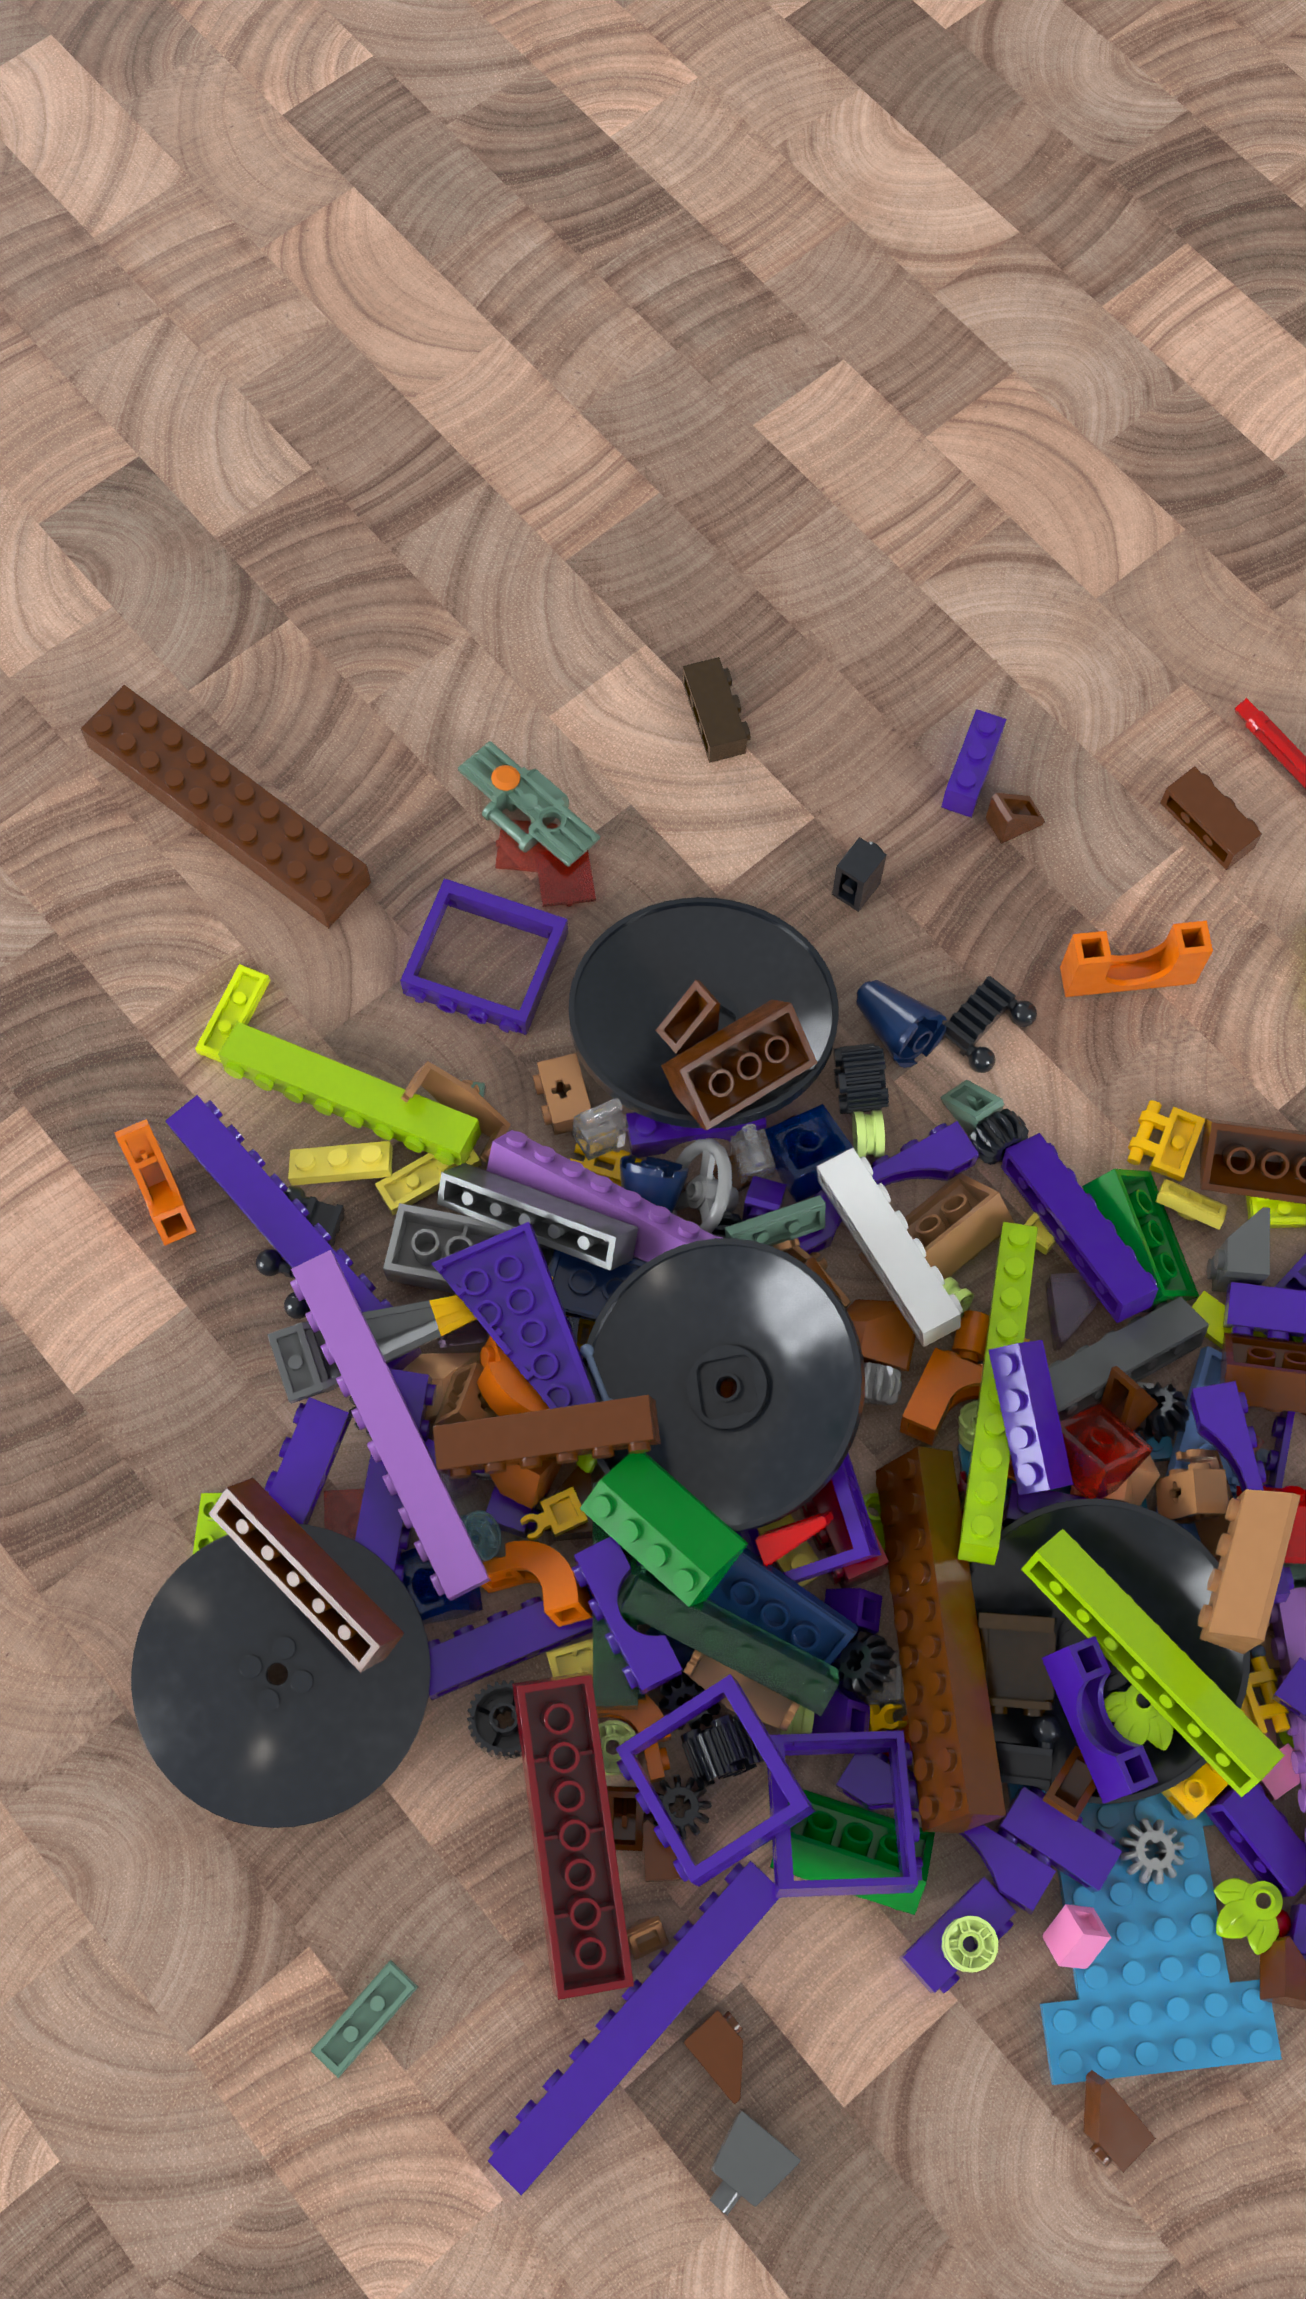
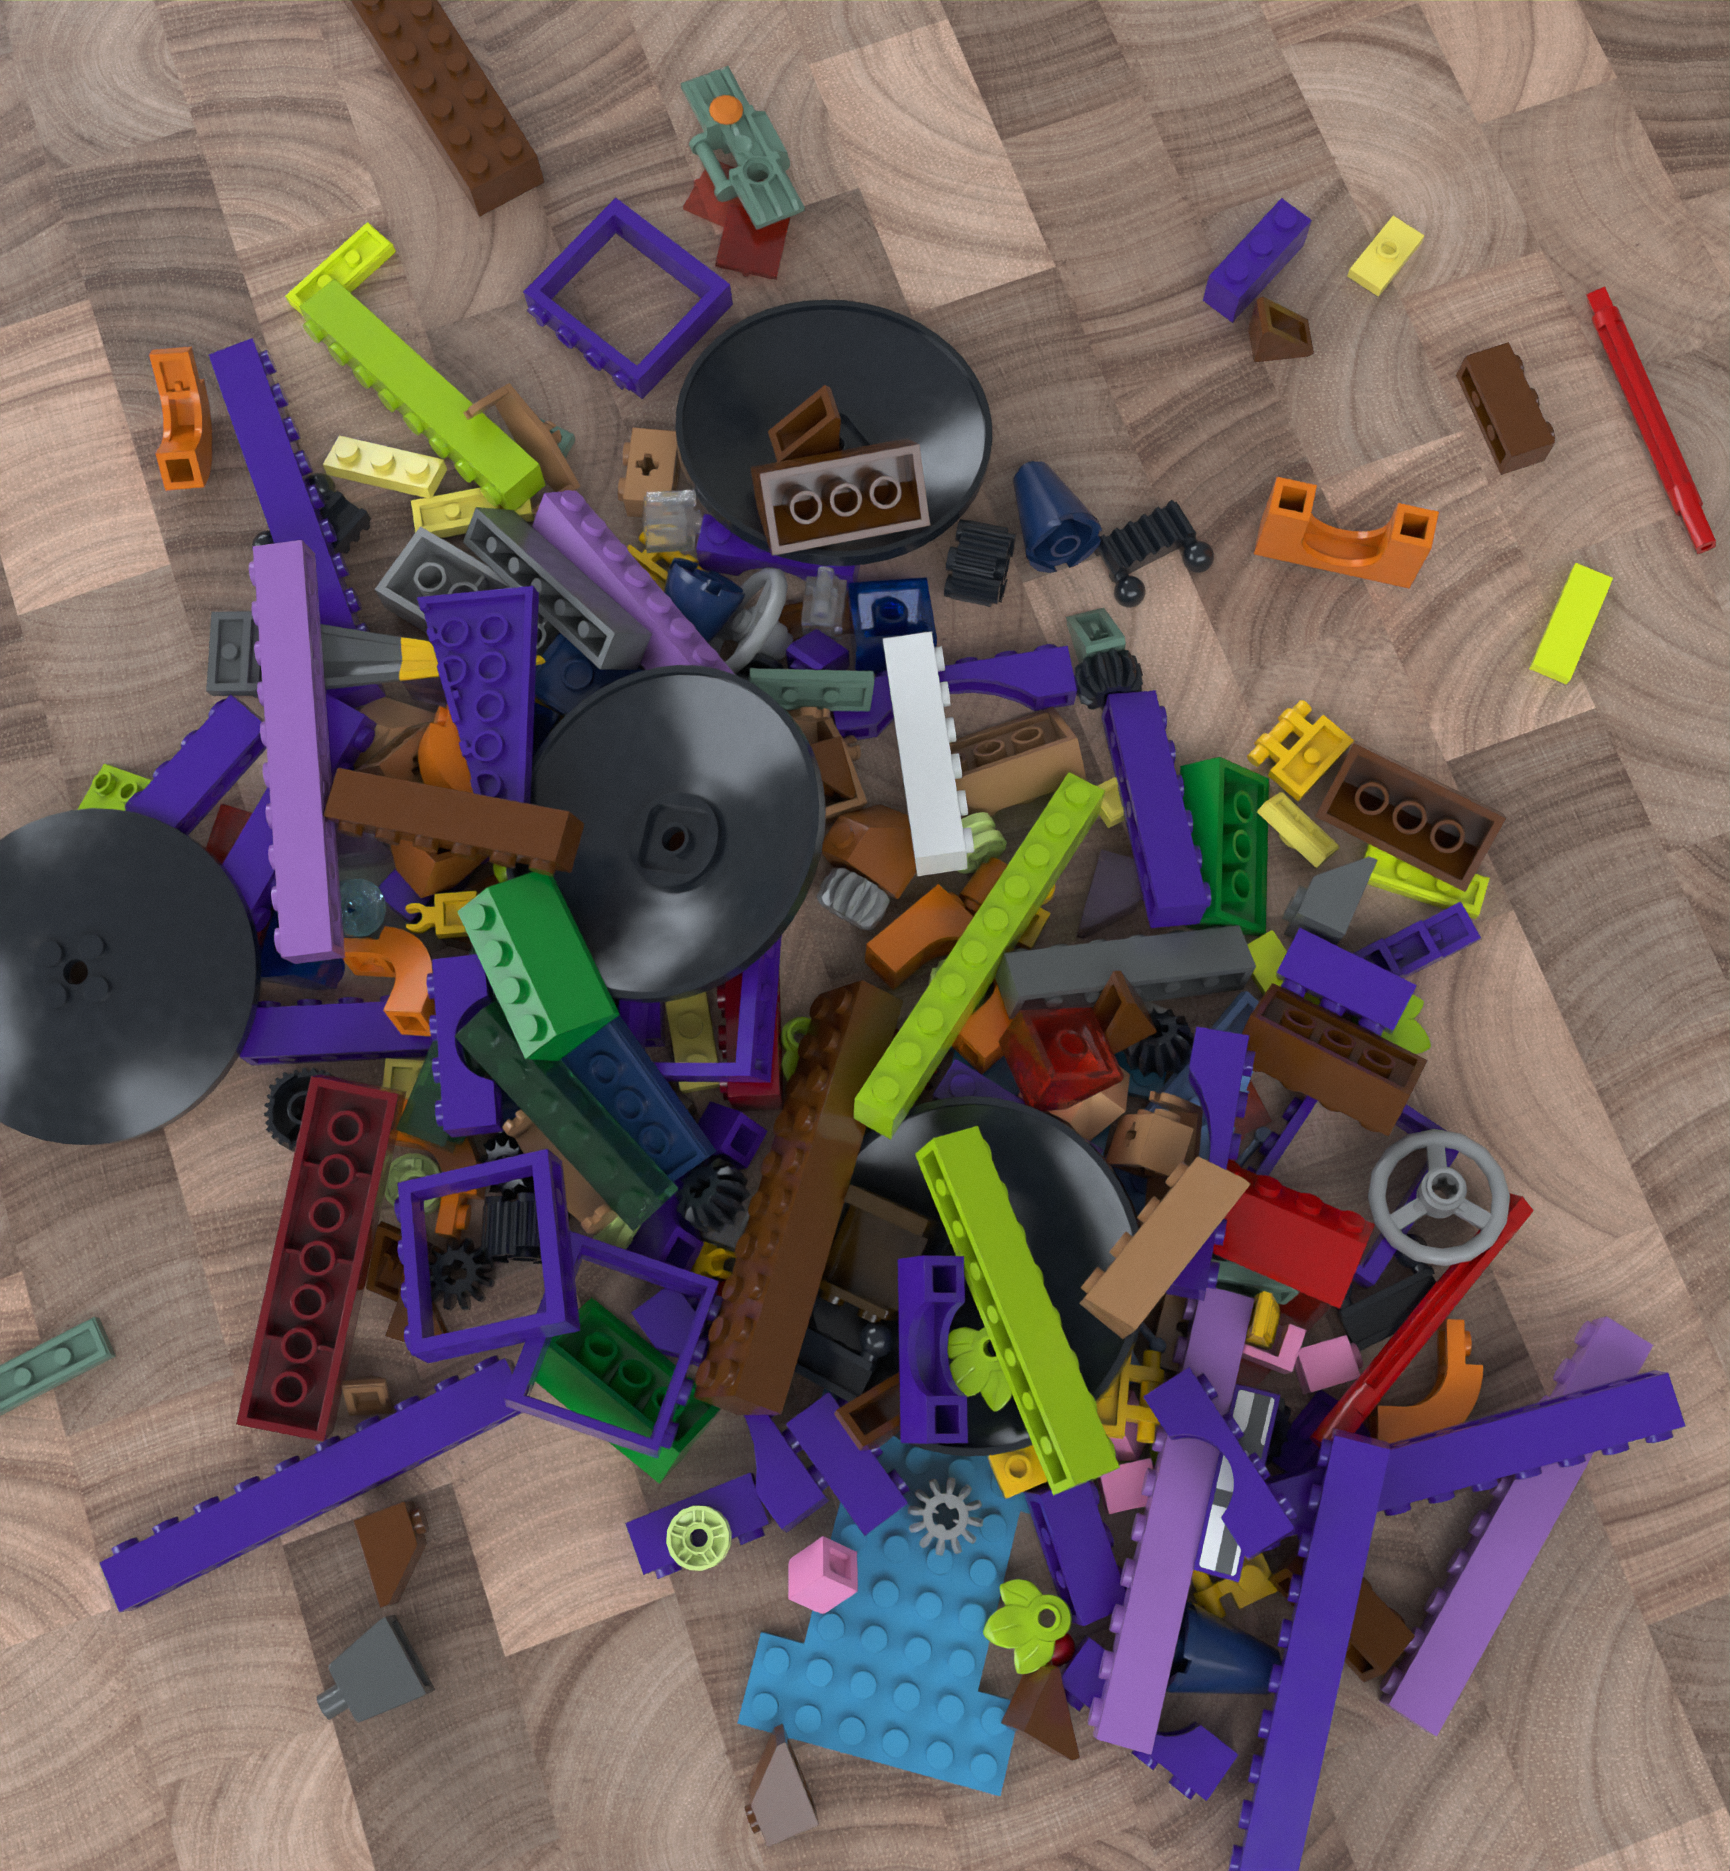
camera: 25 degrees right, 5 degrees up
reddish brown brick [209,1478,405,1673] -> none
sand blue hinge [580,1344,613,1401] -> none
dark brown brick [682,657,751,763] -> none
red slope [755,1511,834,1566] -> none
black brick [832,837,887,912] -> none
yellowish green wheel [852,1110,885,1158] -> none
dark purple brick [989,1340,1073,1495] -> none
none -> light yellow plate [1347,215,1424,297]

